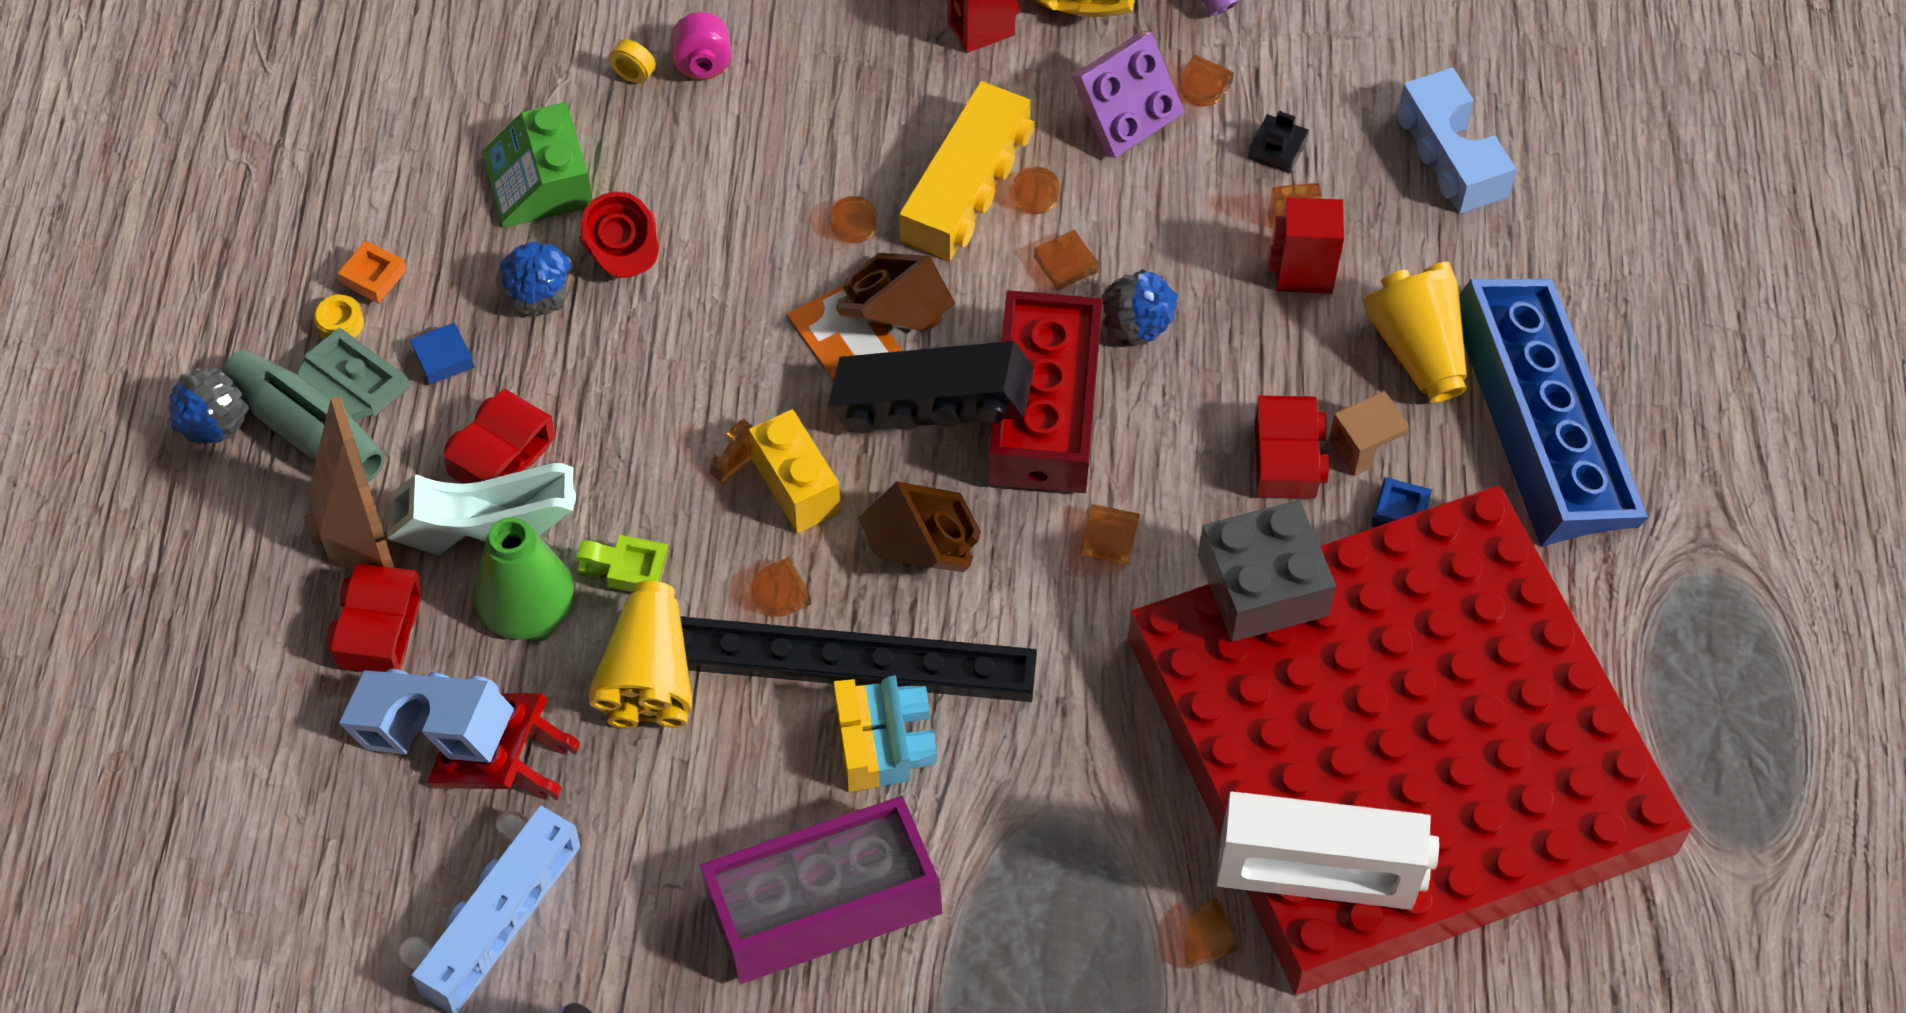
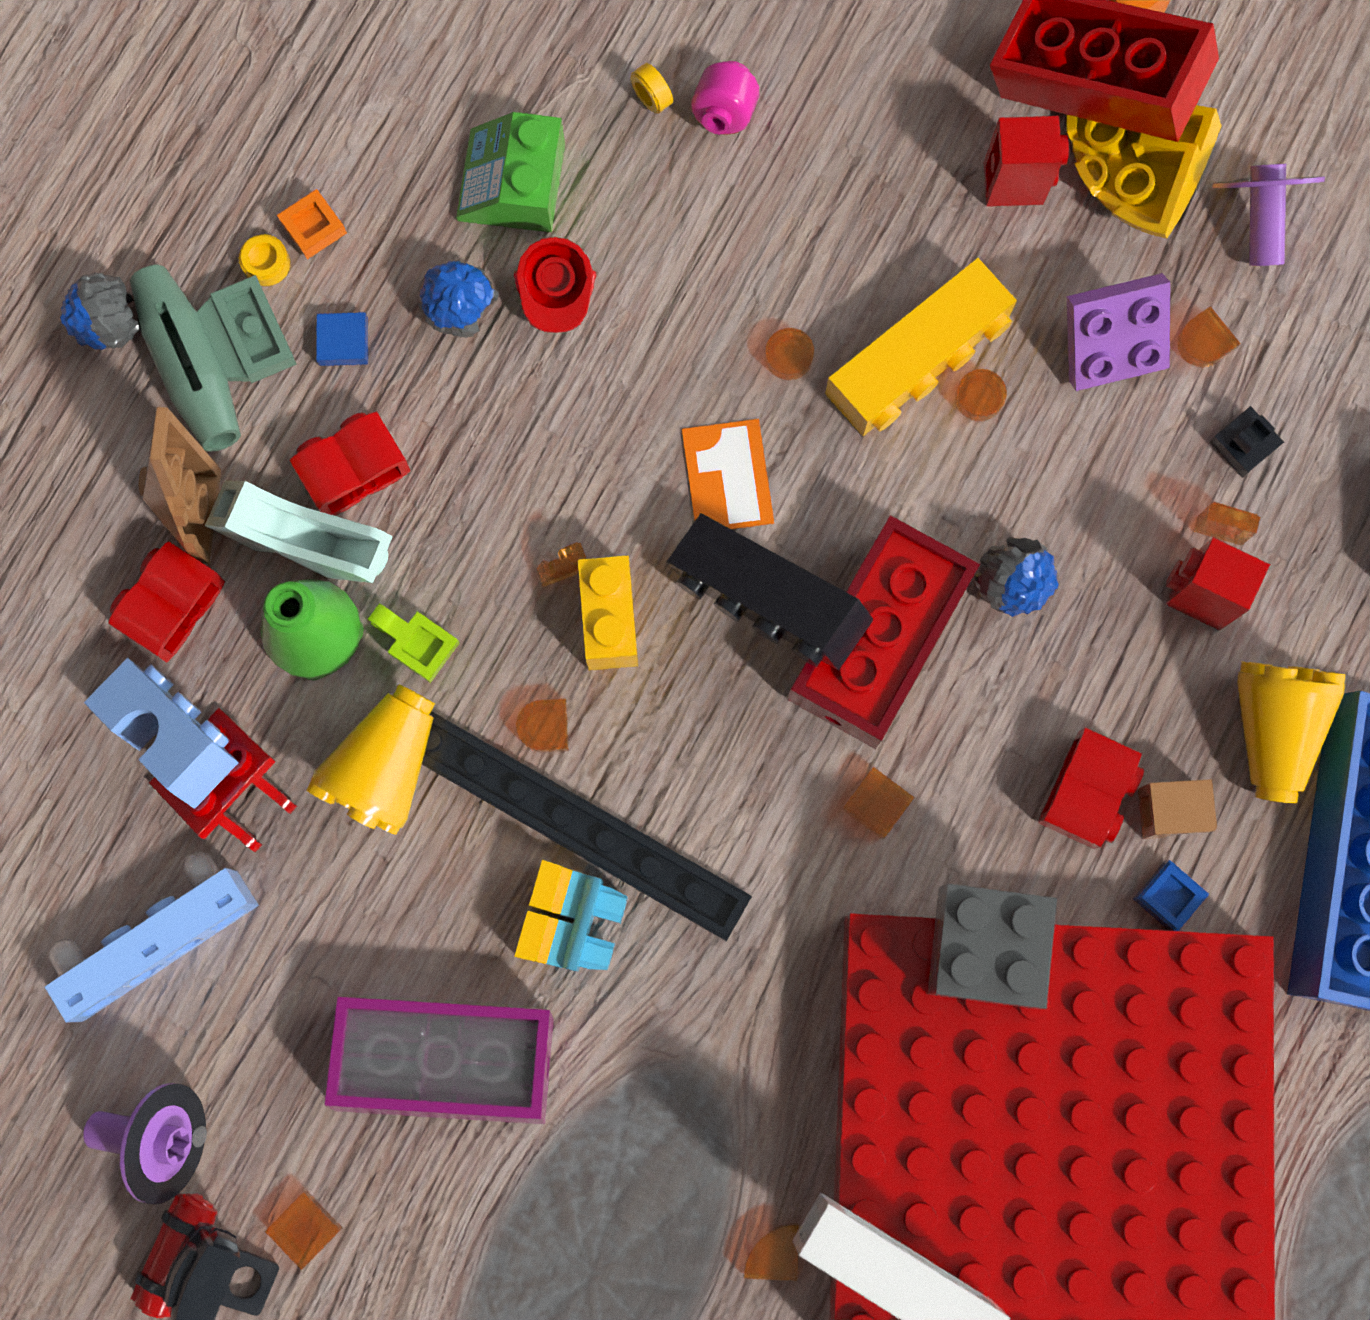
camera: 25 degrees right, 20 degrees up
reddish brown slope [836,252,956,332] -> none
reddish brown slope [858,481,981,573] -> none
clear orange tile [1034,229,1099,291] -> none

